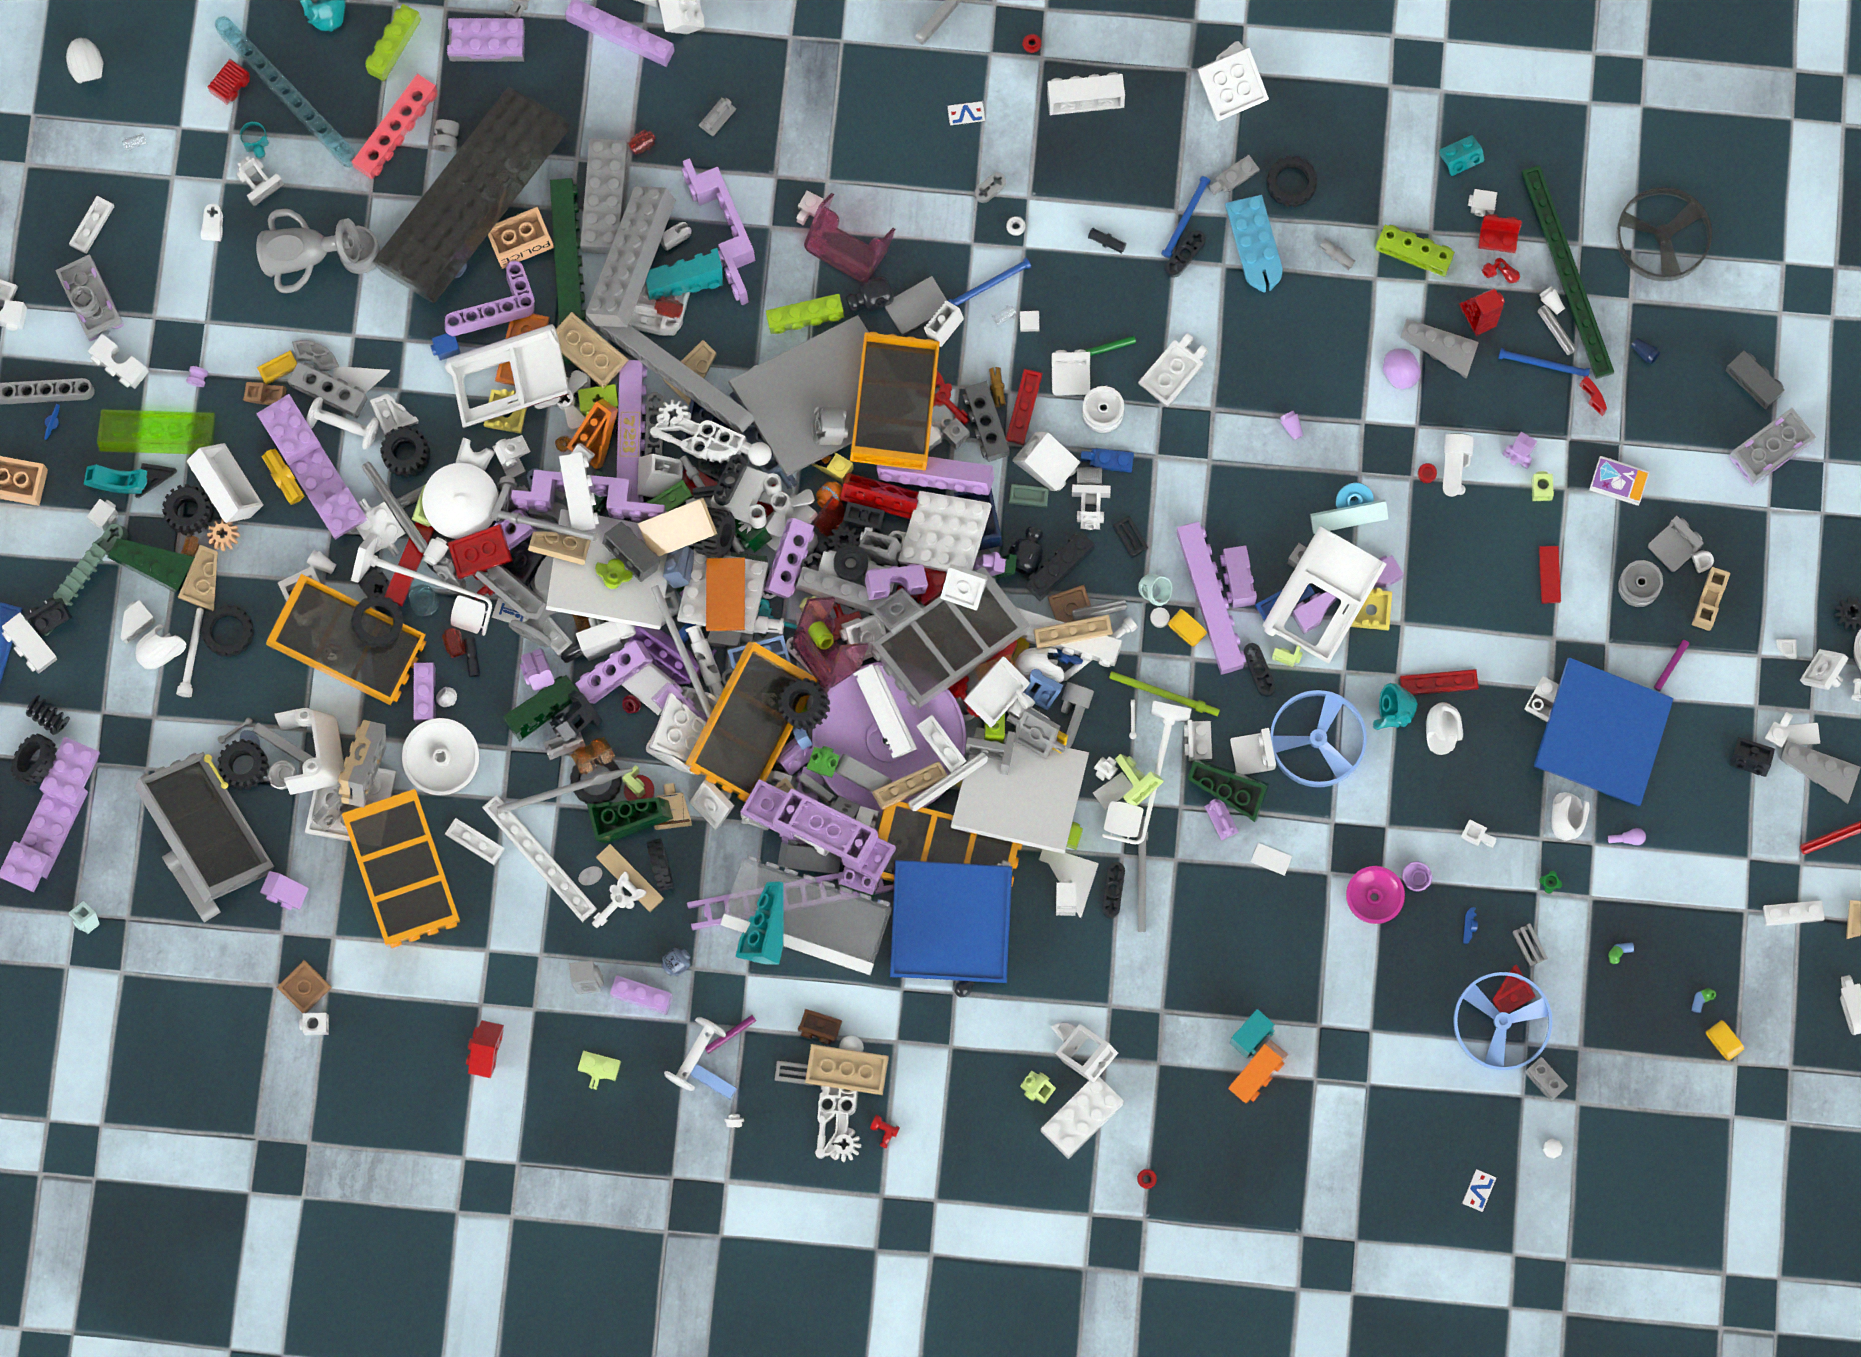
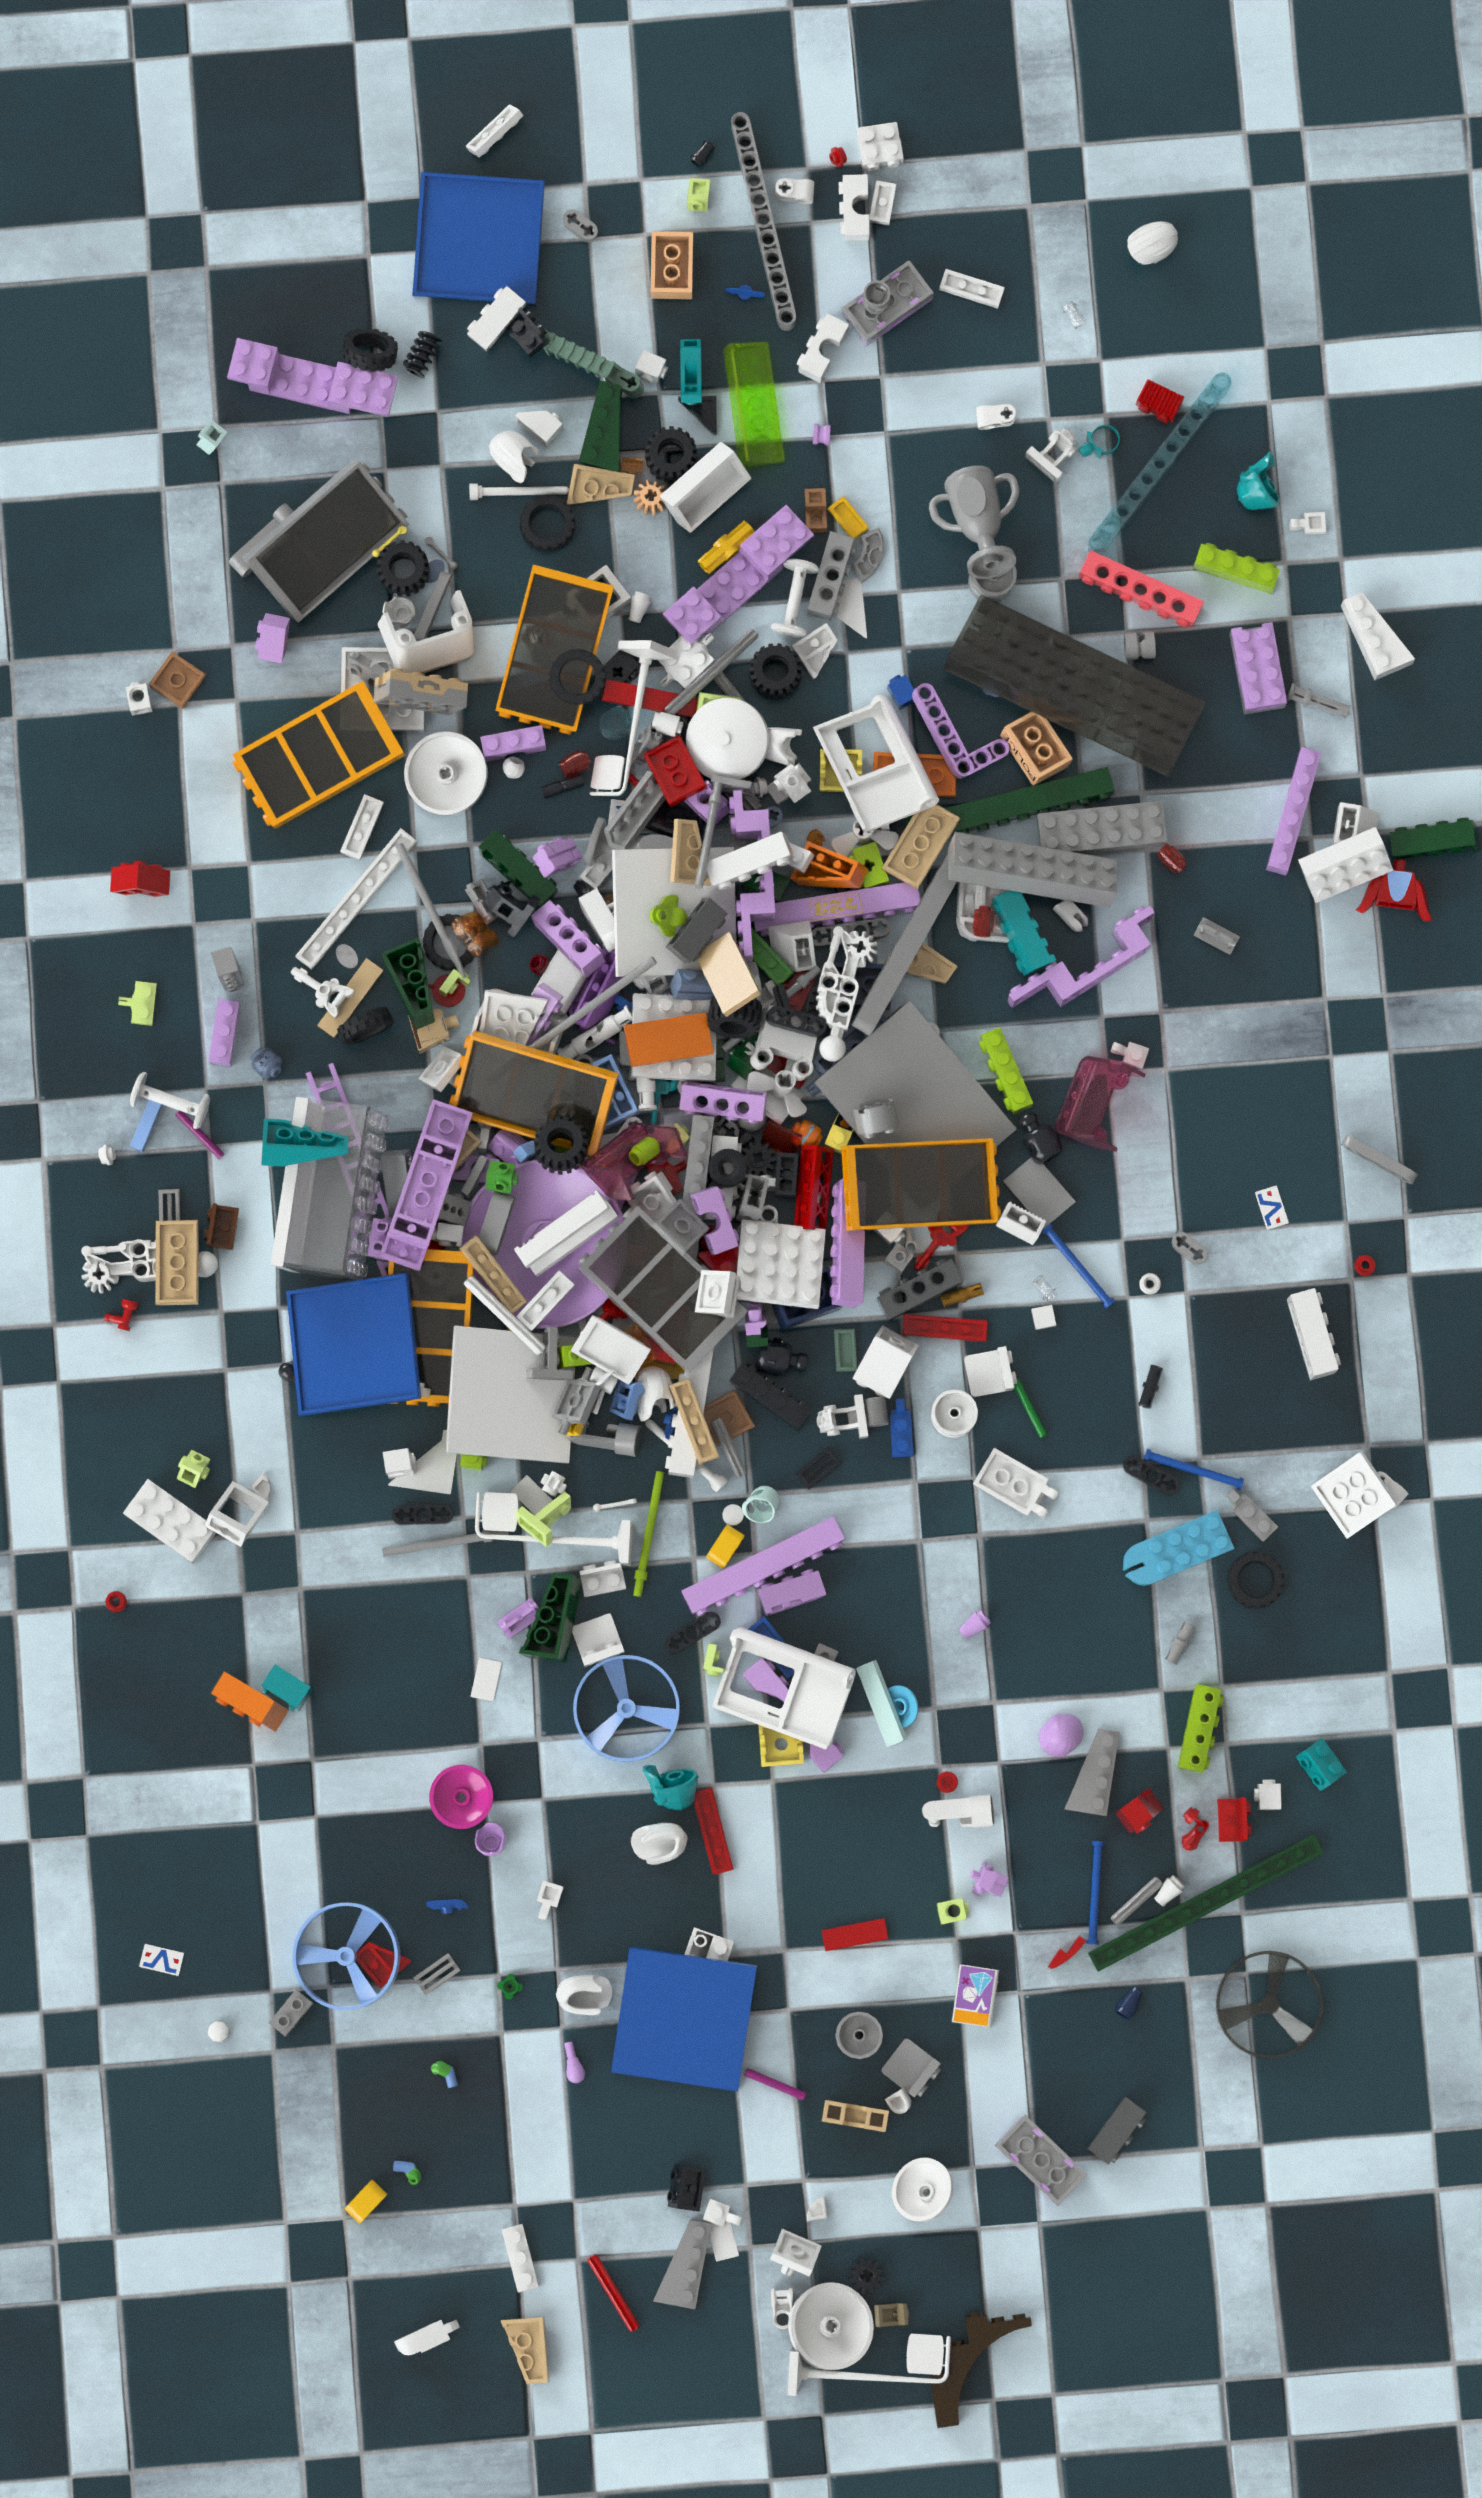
camera: 75 degrees right, 5 degrees up
none -> white dish [892,2158,953,2222]

